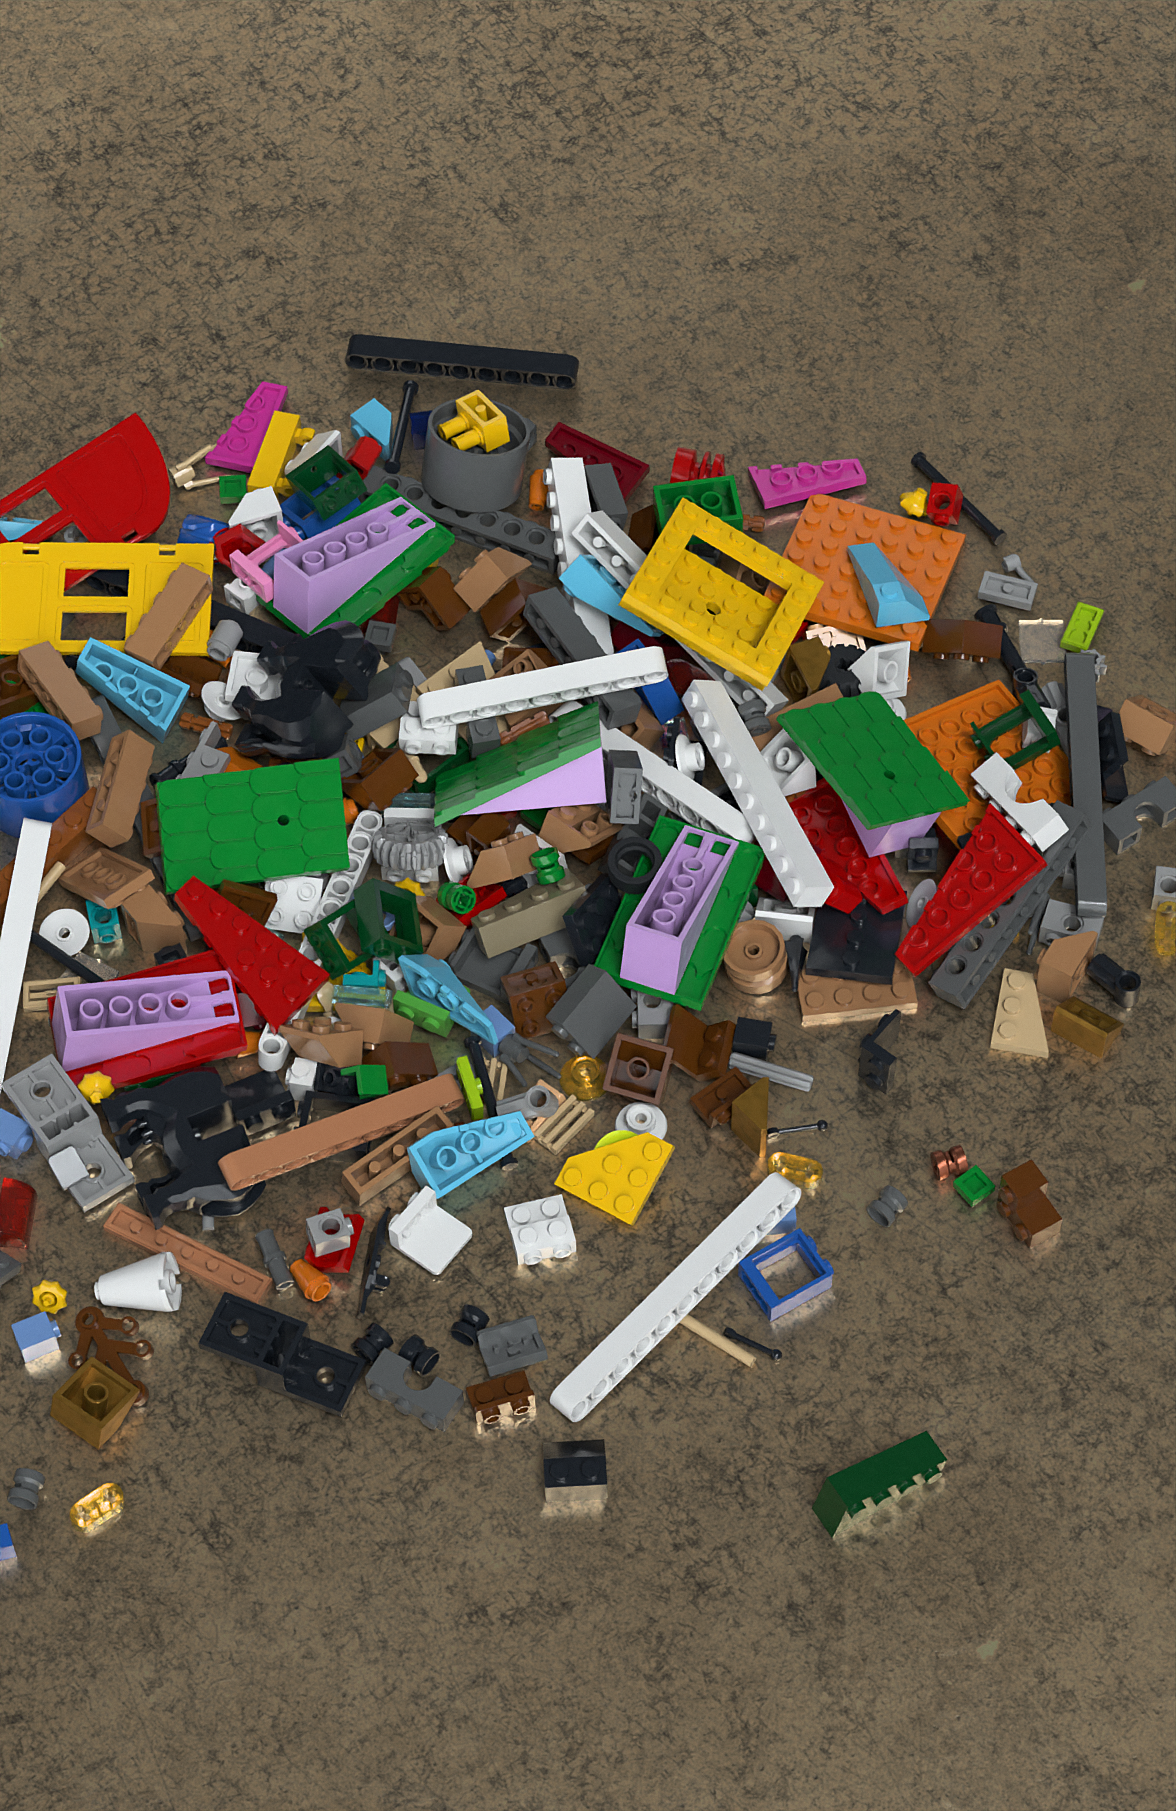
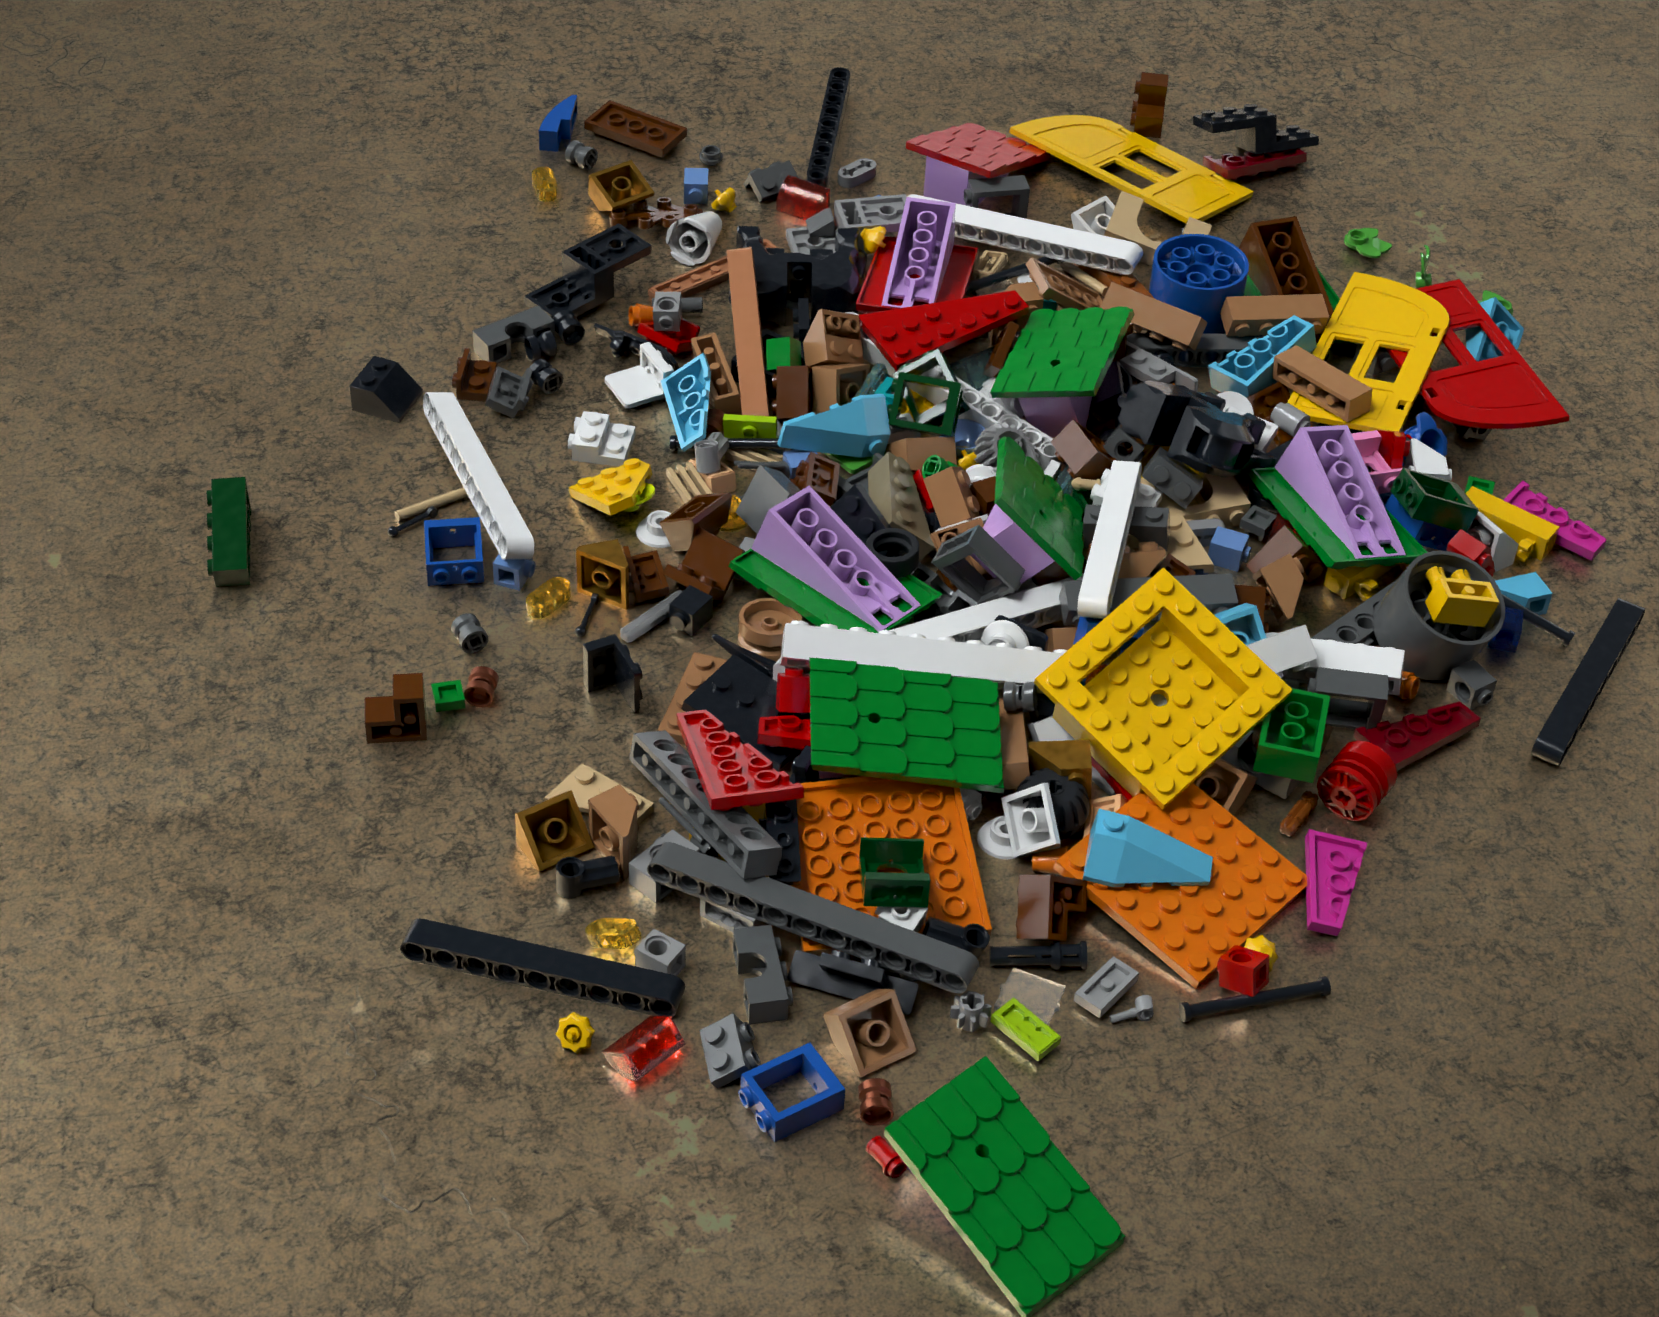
camera: 110 degrees right, 15 degrees down
tan plant [168,443,231,491] -> none
green wheel [530,847,566,885] -> none
white arch [970,752,1069,852] -> none
none -> medium blue brick [1208,526,1252,572]

